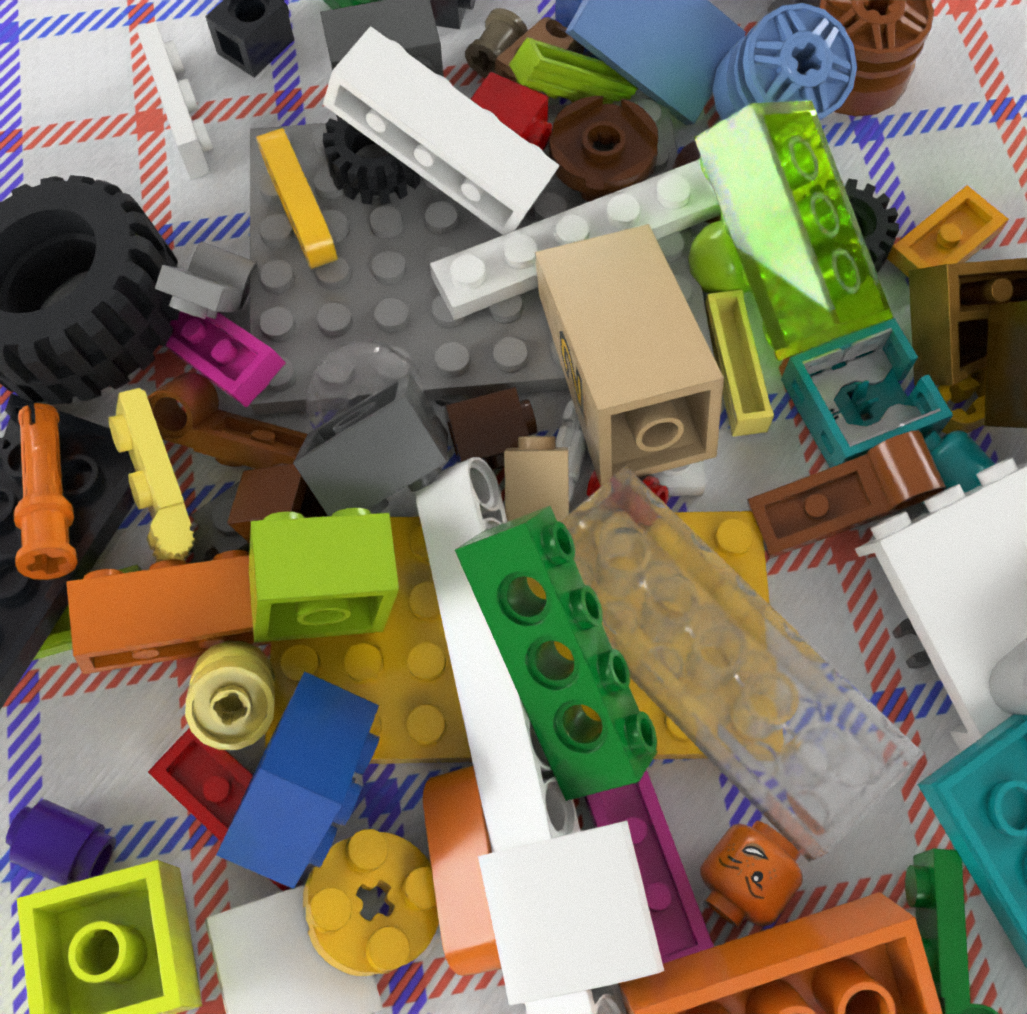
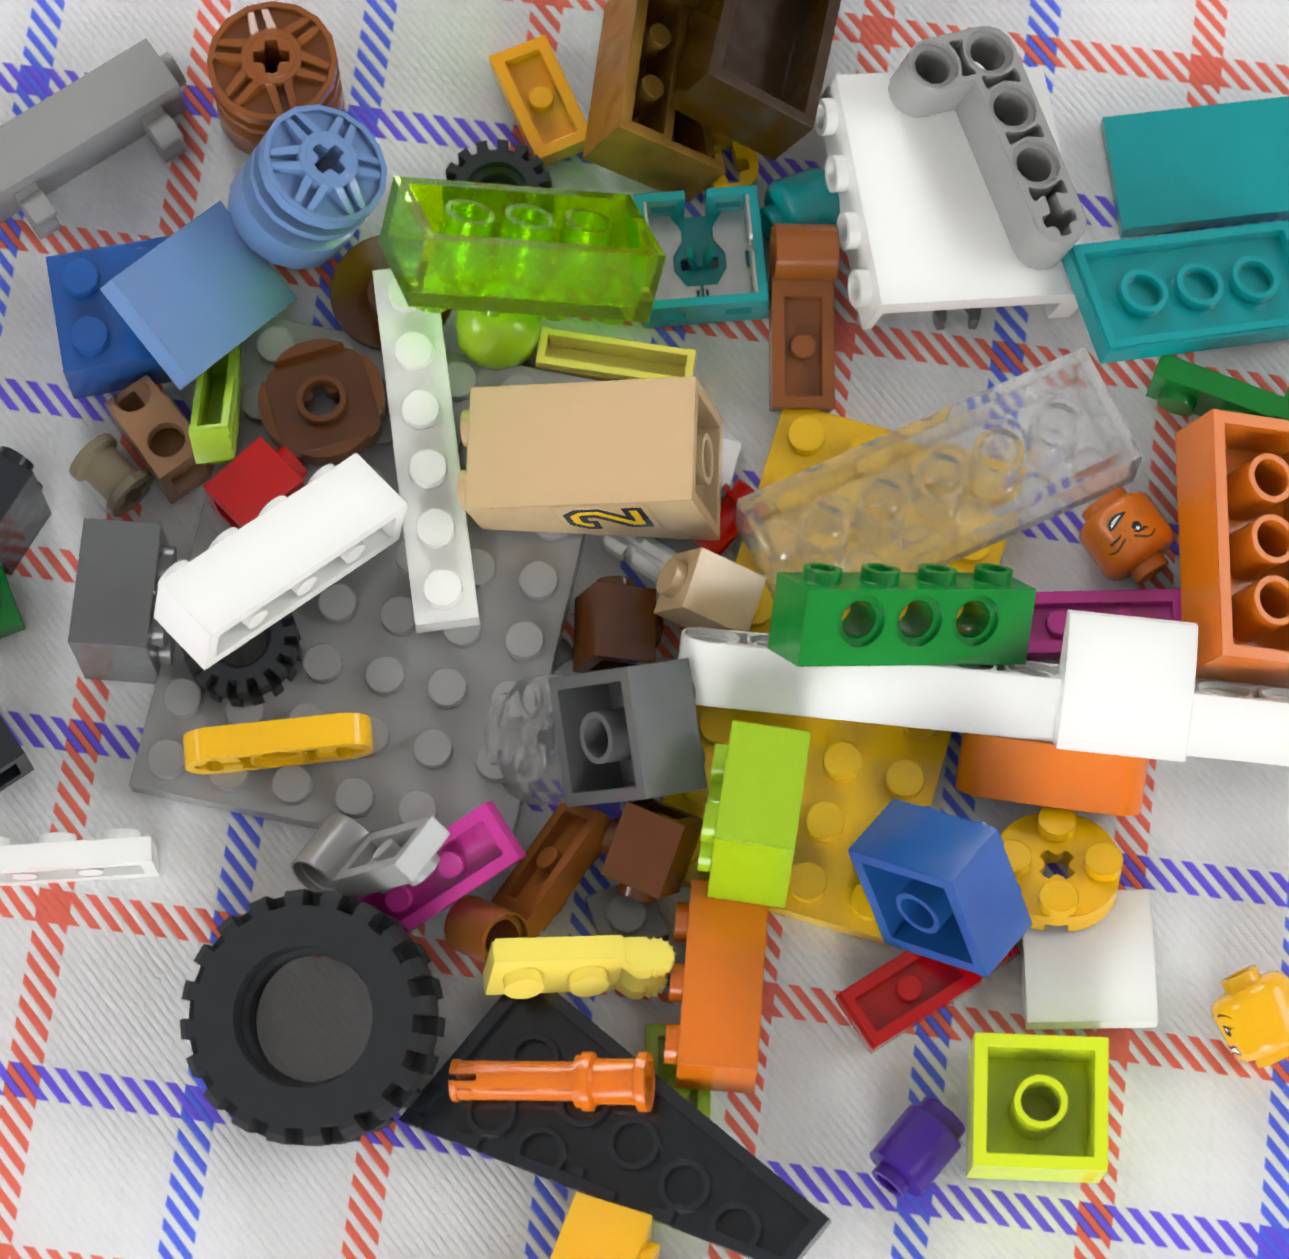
camera: 75 degrees left, 5 degrees up
light yellow wheel [185,641,275,750] -> none

